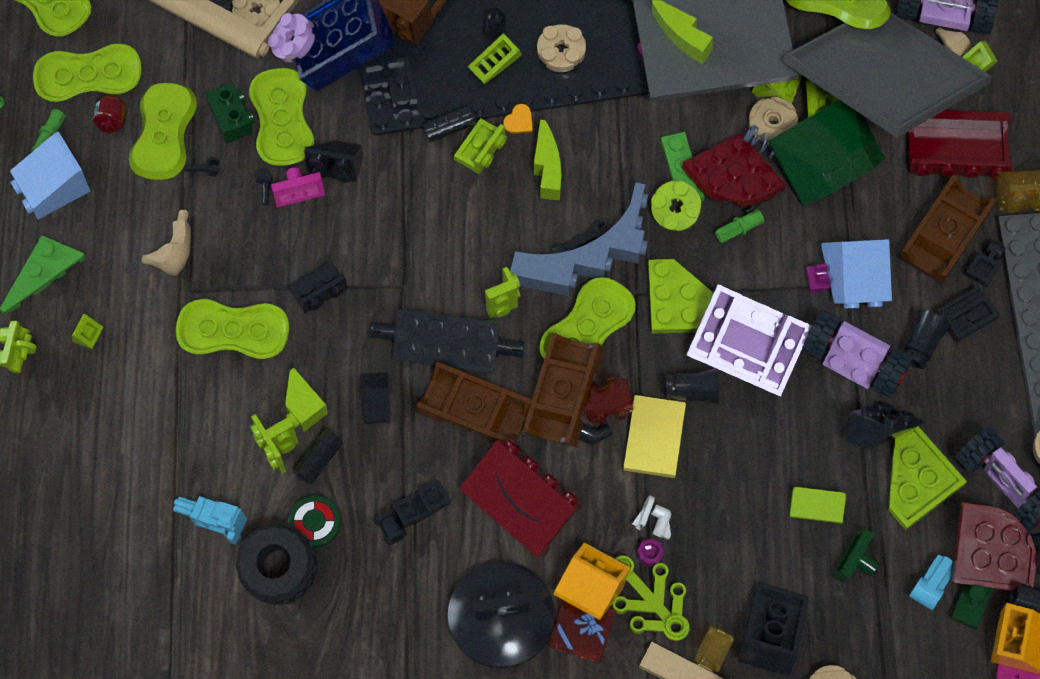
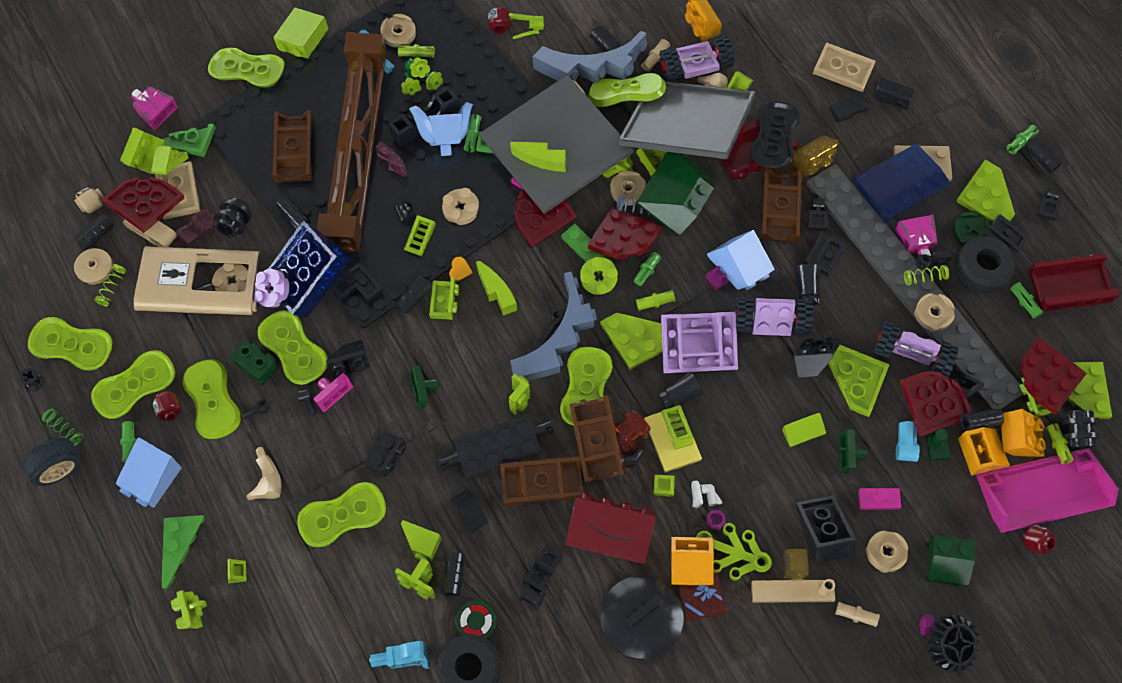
camera: 30 degrees left, 0 degrees up
none -> dark green tile [409,365,438,409]
none -> dark red plate [514,189,577,248]
none -> lime pin [636,290,675,311]
none -> lime tile [654,475,675,497]
none -> lime slope [661,405,694,450]
none -> black plate [750,101,800,169]
none -> dark pink tile [858,488,901,510]

